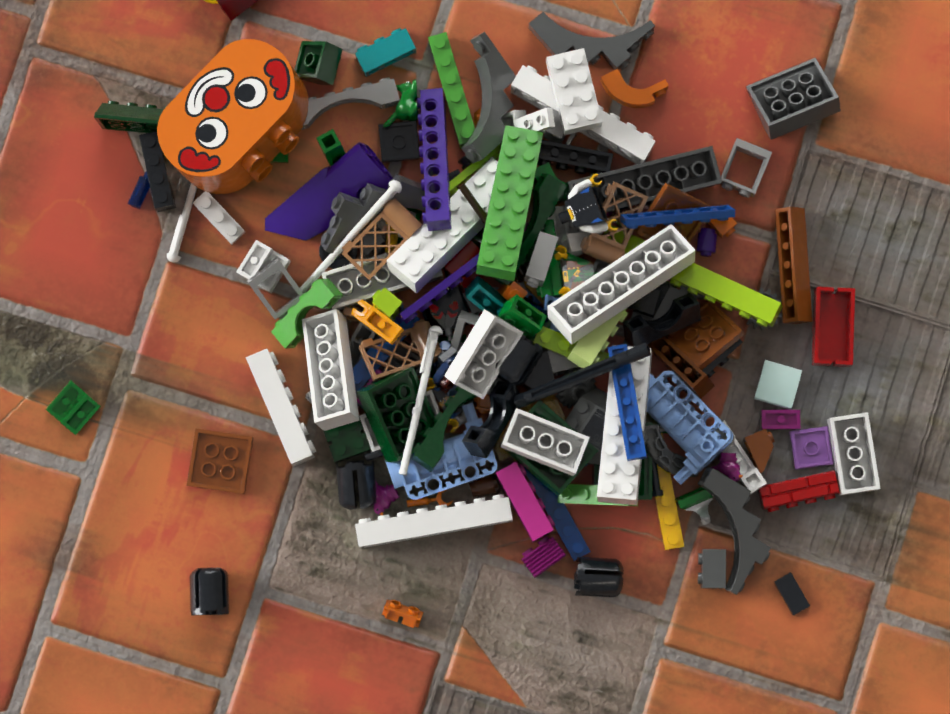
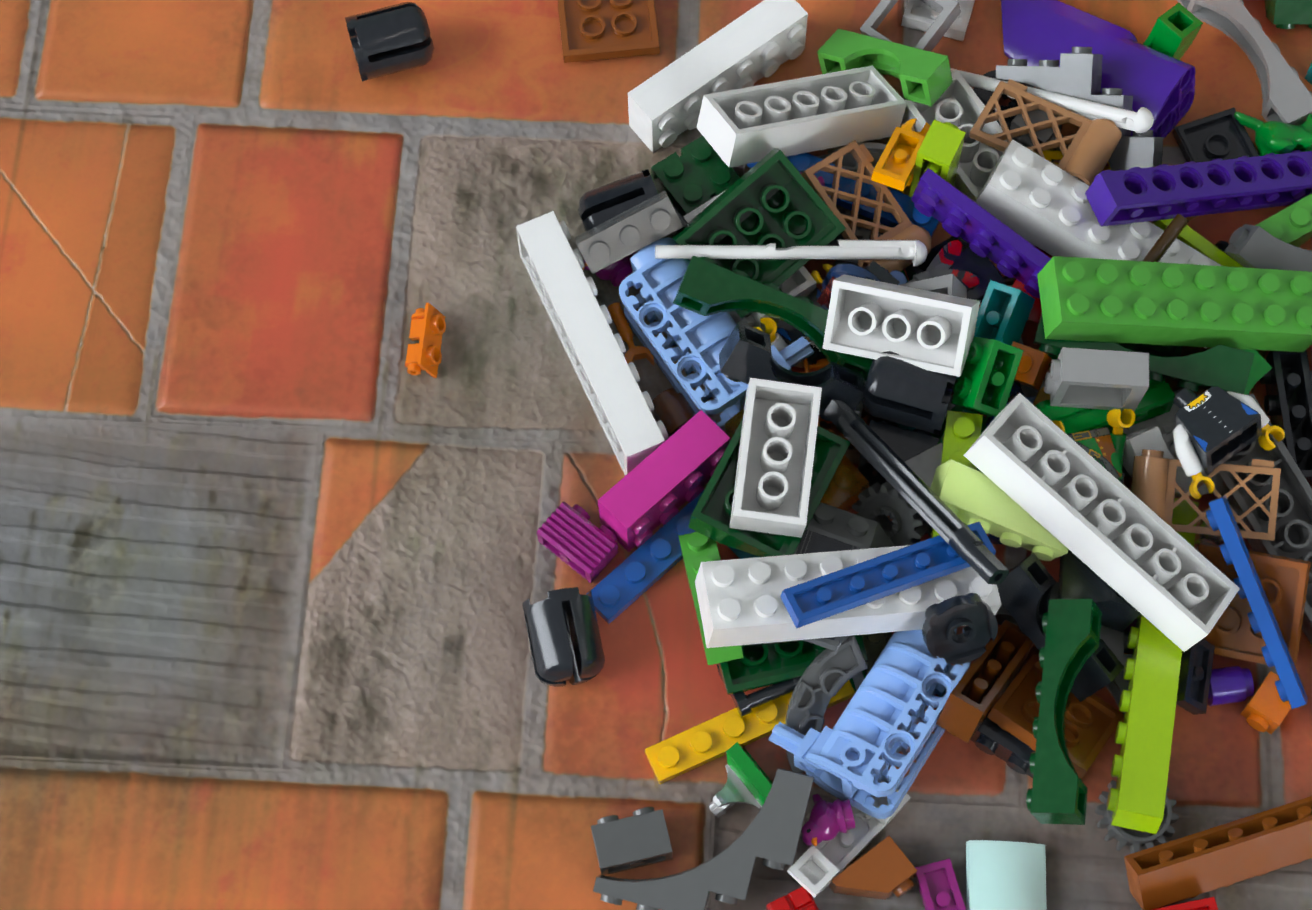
camera: 75 degrees right, 15 degrees down
none -> brick [575,191,683,274]
none -> black plate [922,593,998,664]
none -> dark green arch [1026,599,1102,825]
none -> black plate [1176,639,1215,715]

